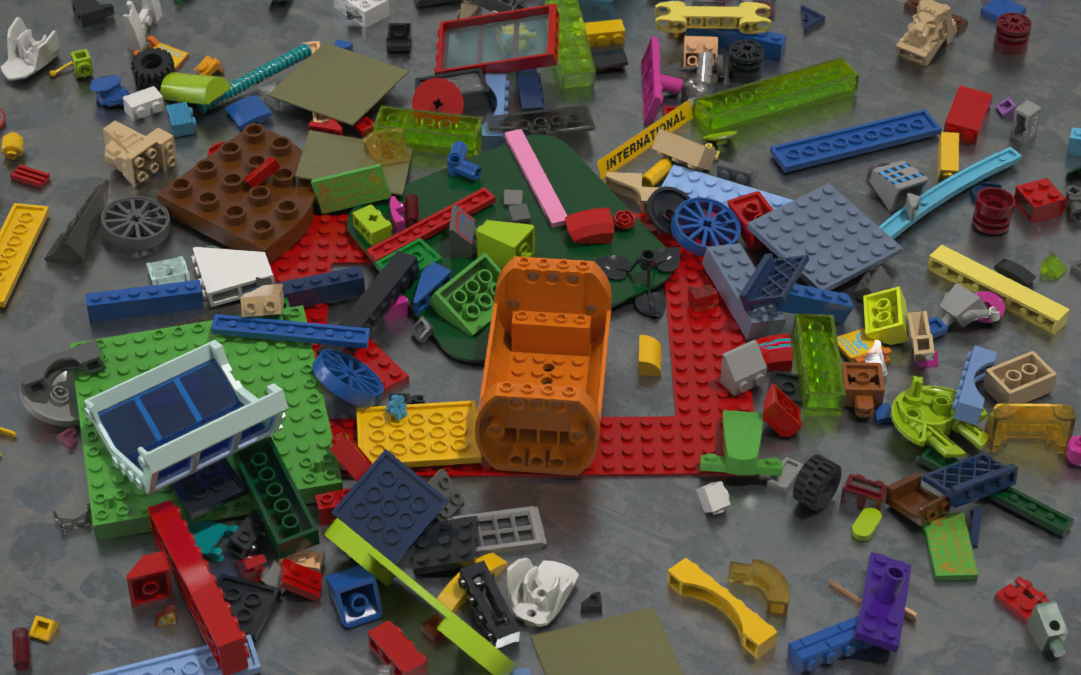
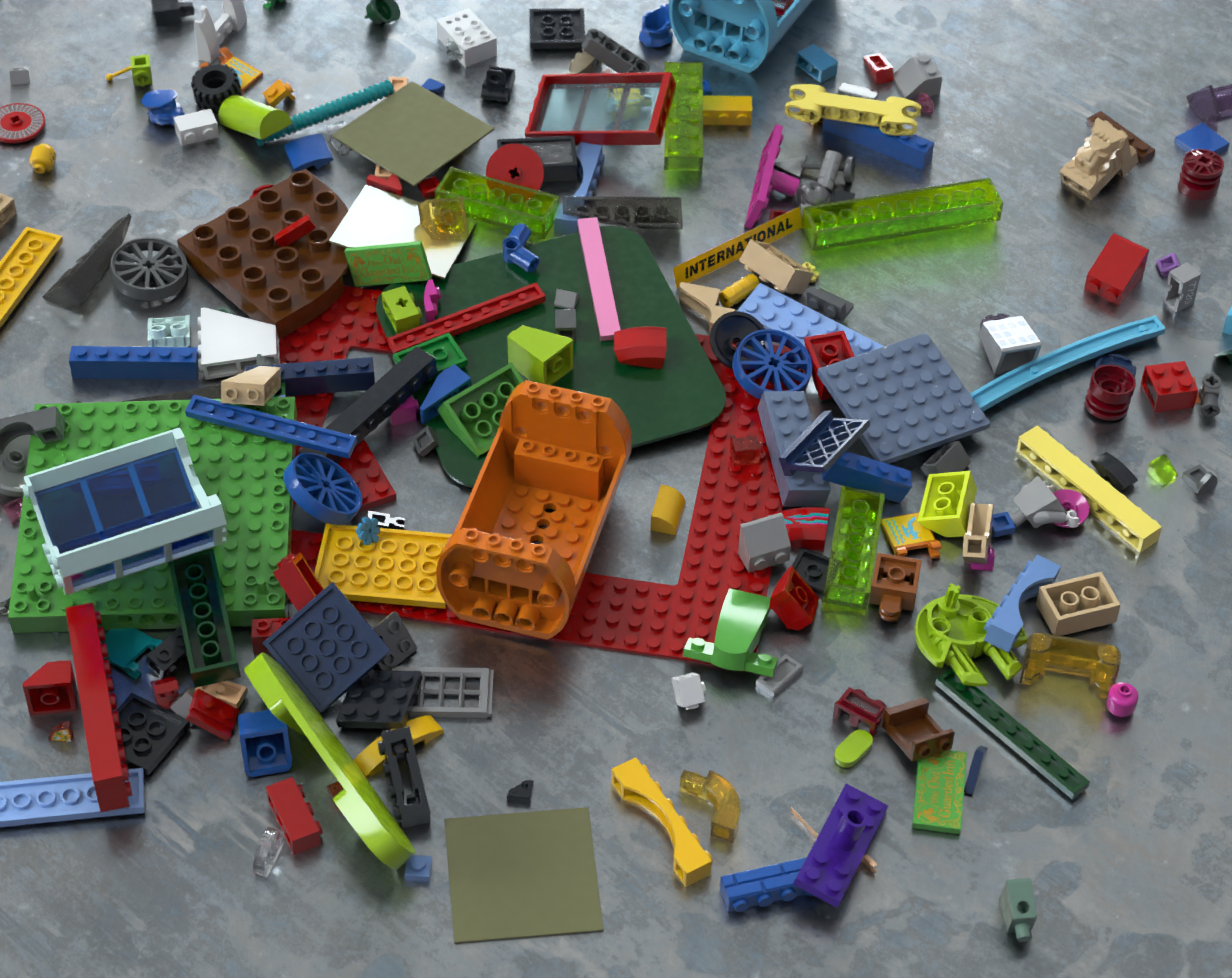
camera: 10 degrees right, 5 degrees up
white piece [1,17,61,81] -> none
red tile [10,165,50,189] -> none
tan brick [103,120,177,187] -> none
black plate [162,447,247,519] -> none
dark azure brick [166,102,197,138] -> none
dark red piece [405,194,419,227] -> none
dark grey slope [449,205,478,258] -> none
white piece [507,558,579,627] -> none
dark blue brick [516,68,546,122] -> none
black slope [588,45,628,71] -> none
black plant [597,247,680,316] -> none
red plate [613,210,636,230] -> none
light nougat slope [683,36,718,71] -> none
lime dish [703,131,737,145] -> none
black wheel [728,40,764,84] -> none
blue plate [770,109,942,173] -> none
black tyre [793,454,842,511] -> none
dark blue tile [800,5,825,34] -> none
clear tile [864,340,888,376] -> none
blue tile [875,402,892,424] -> none
light grey slope [906,193,920,221] -> none
dark blue fence [922,452,1018,508] -> none
yellow slope [937,132,959,179] -> none
red plate [994,576,1050,624] -> none

